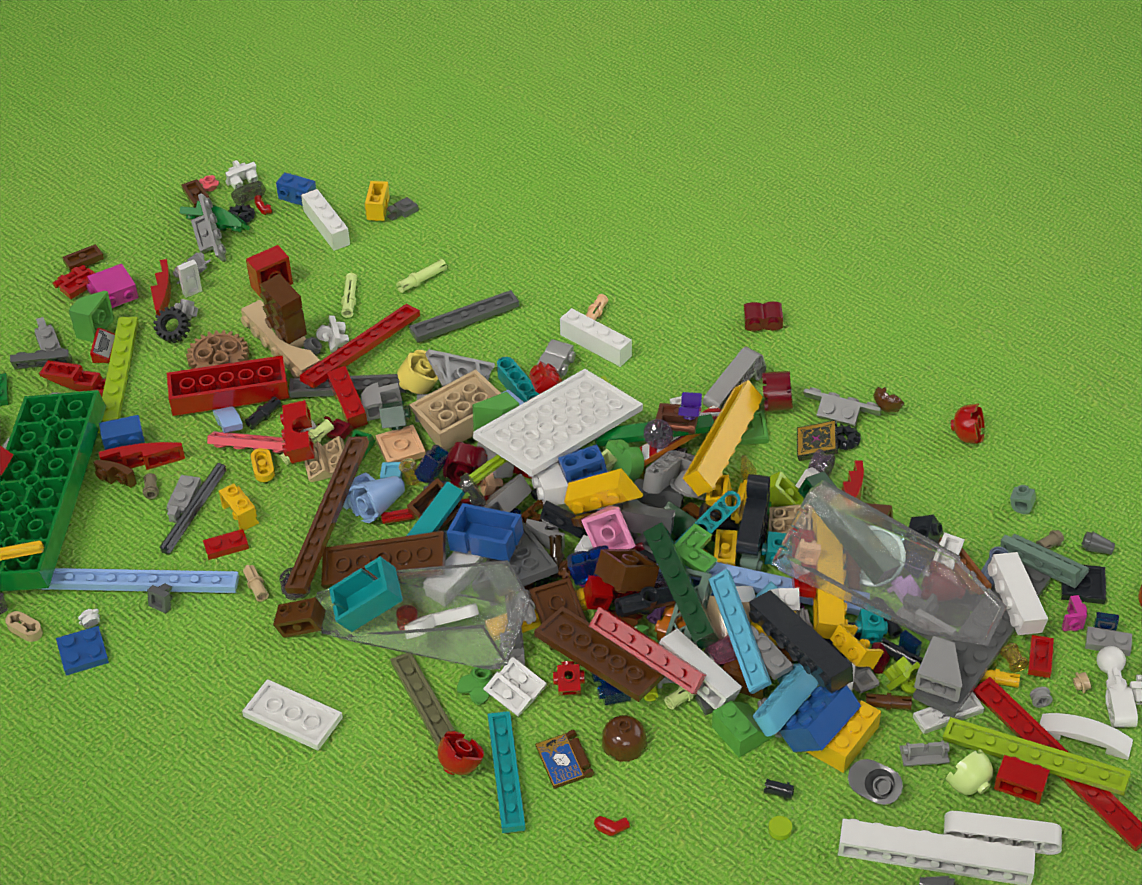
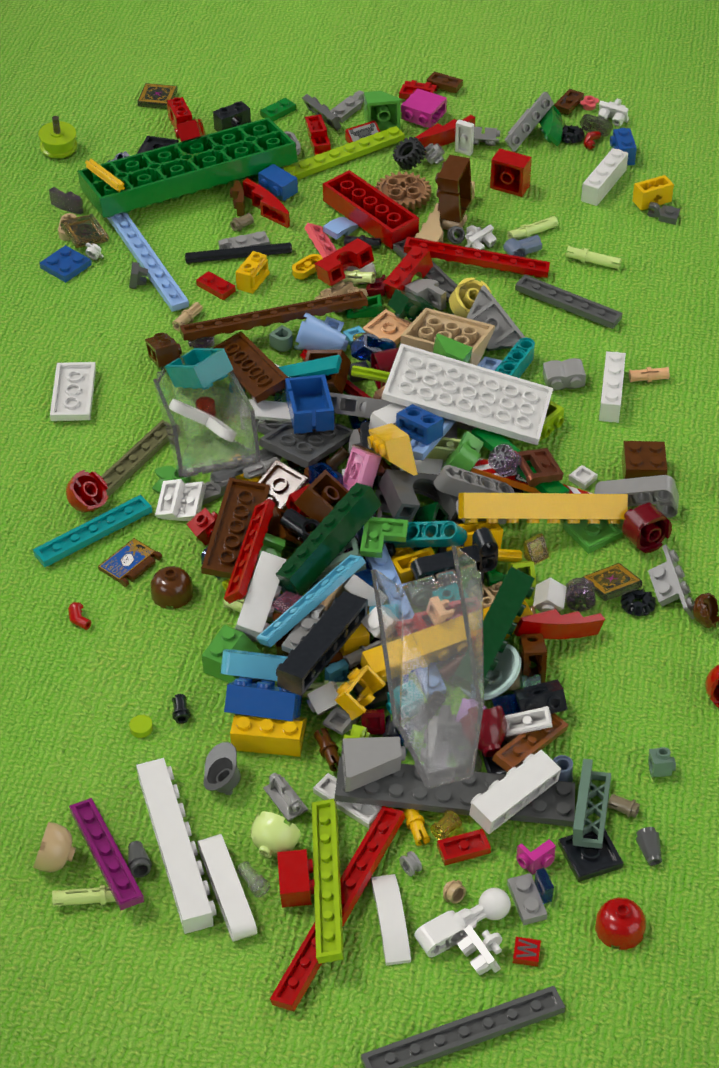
camera: 60 degrees right, 0 degrees up
clear smoke plate [459,472,487,507] -> none
red brick [529,361,562,394] -> none
dark purple bracket [678,392,702,420] -> none
none -> clear smoke tile [60,214,109,248]
none -> clear pin [236,861,270,897]
none -> sand green plate [269,325,293,352]
none -> sand blue piece [503,235,542,257]
none -> reddish brown brick [622,441,667,479]

